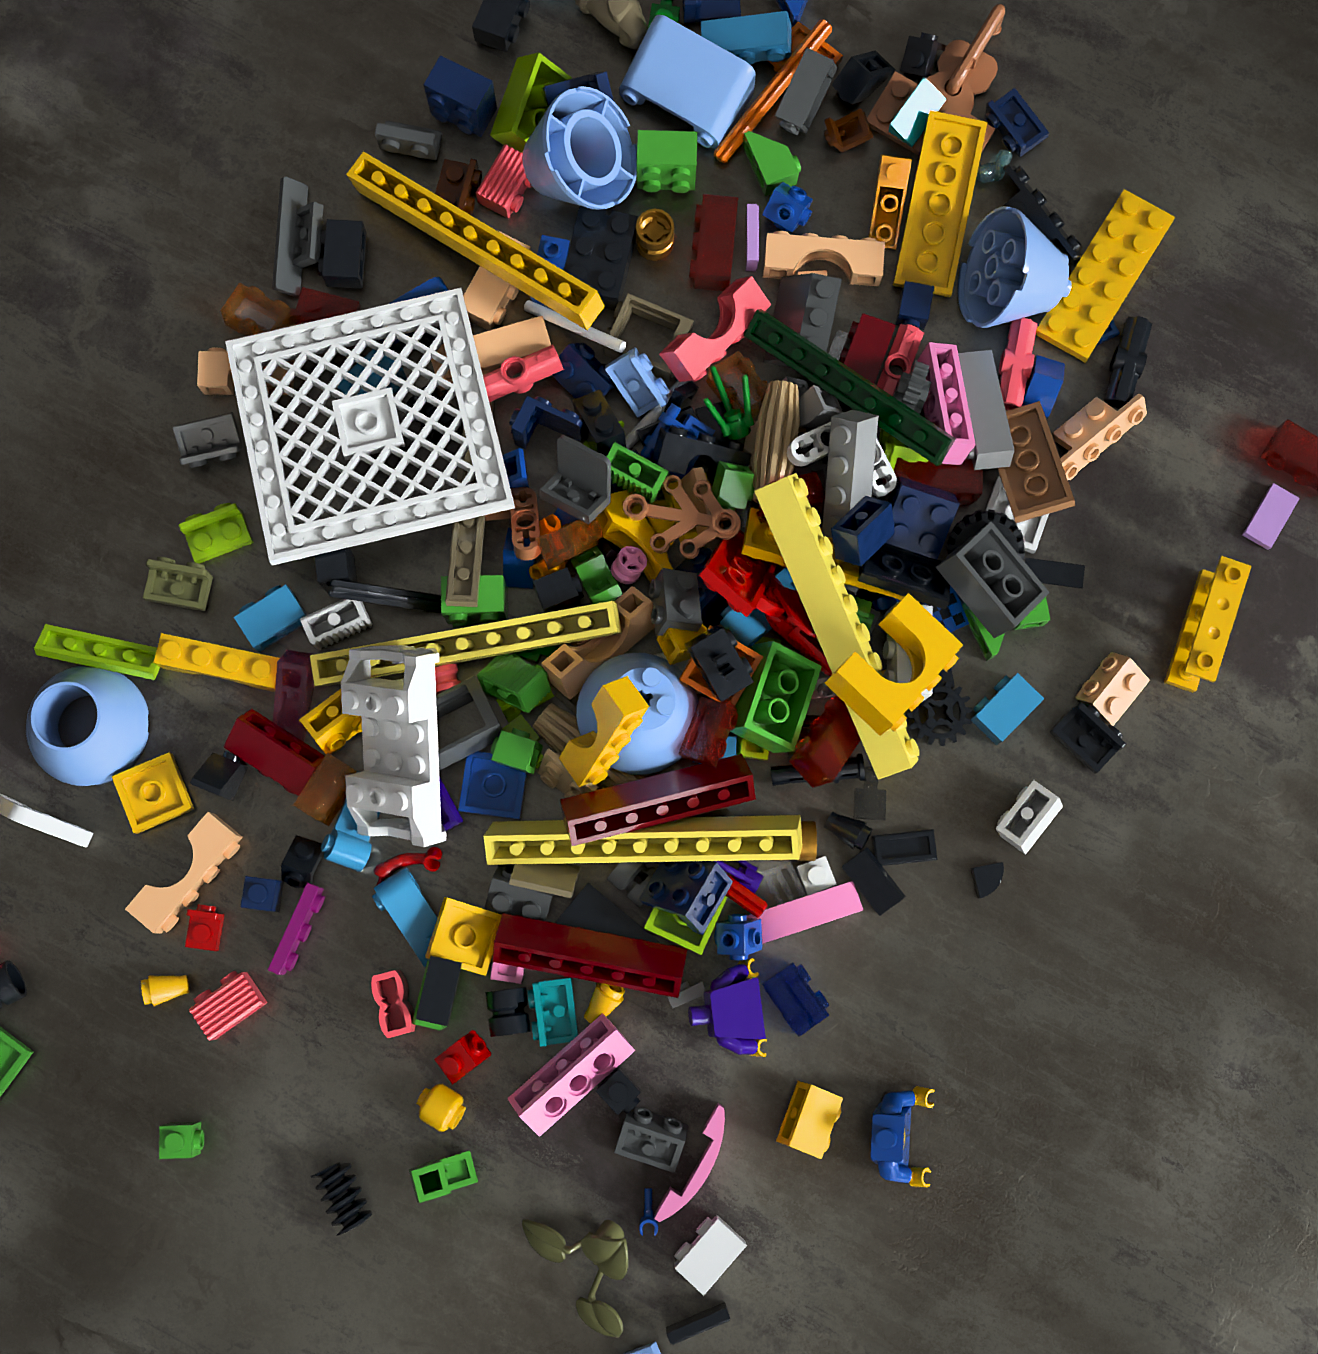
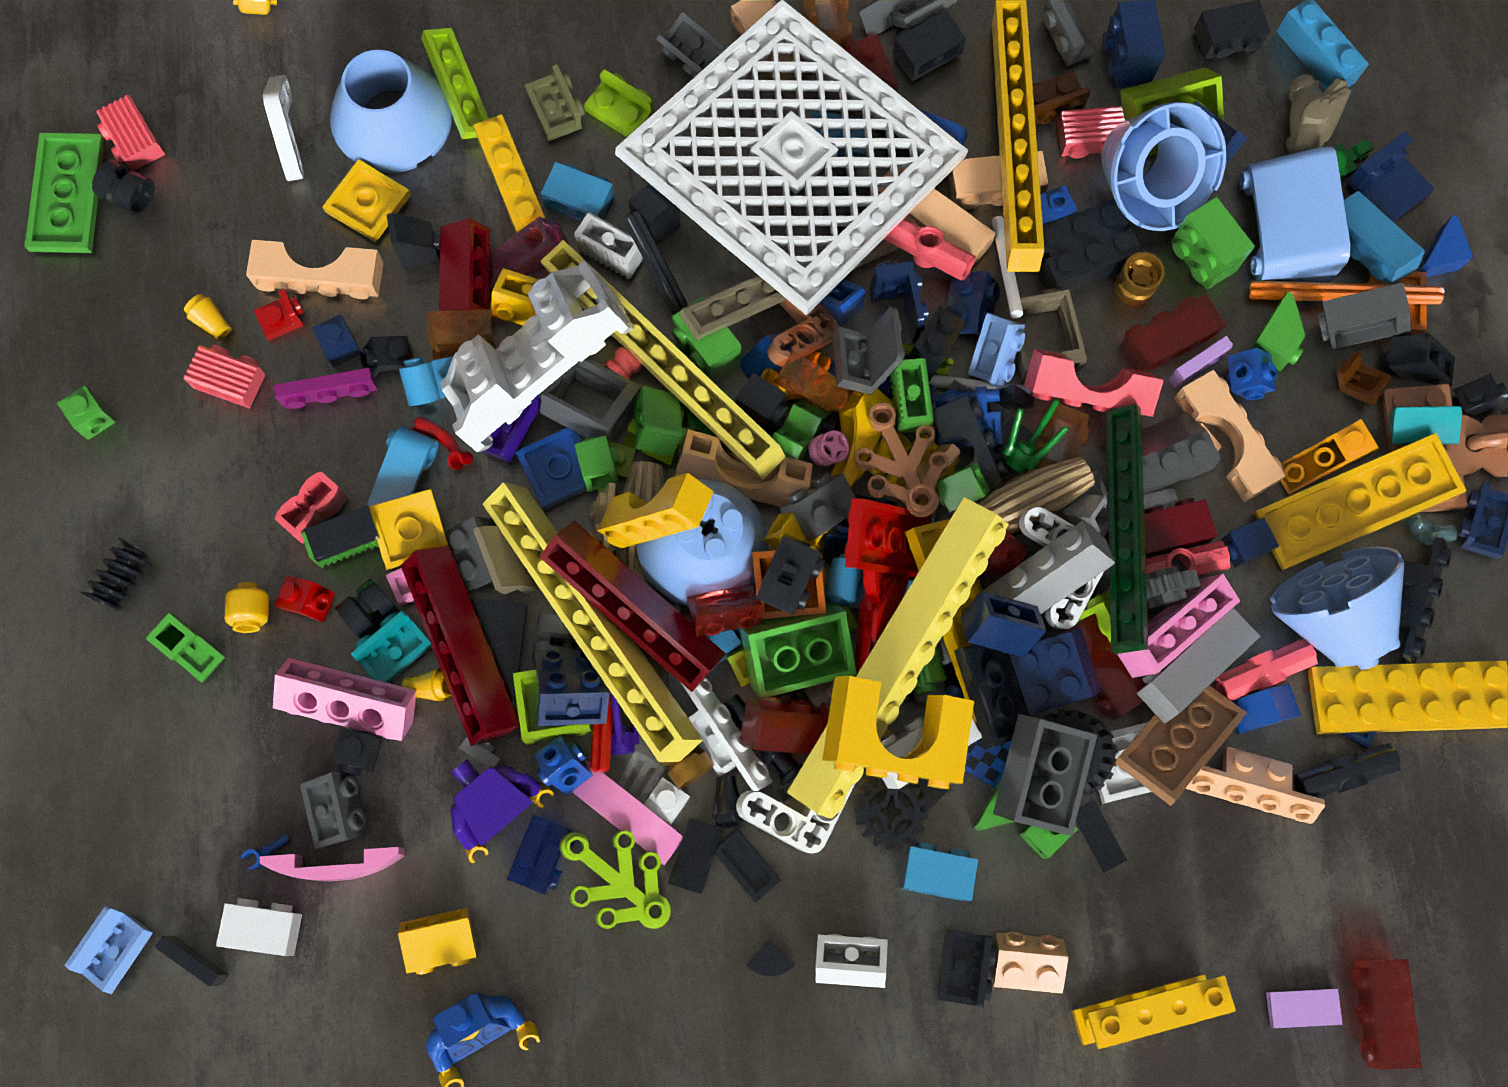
camera: 55 degrees right, 5 degrees down
olive plant [522,1219,628,1338] -> none
none -> lime plant [560,830,671,929]
none -> white bracket [681,678,772,792]
none -> white beam [736,784,855,854]

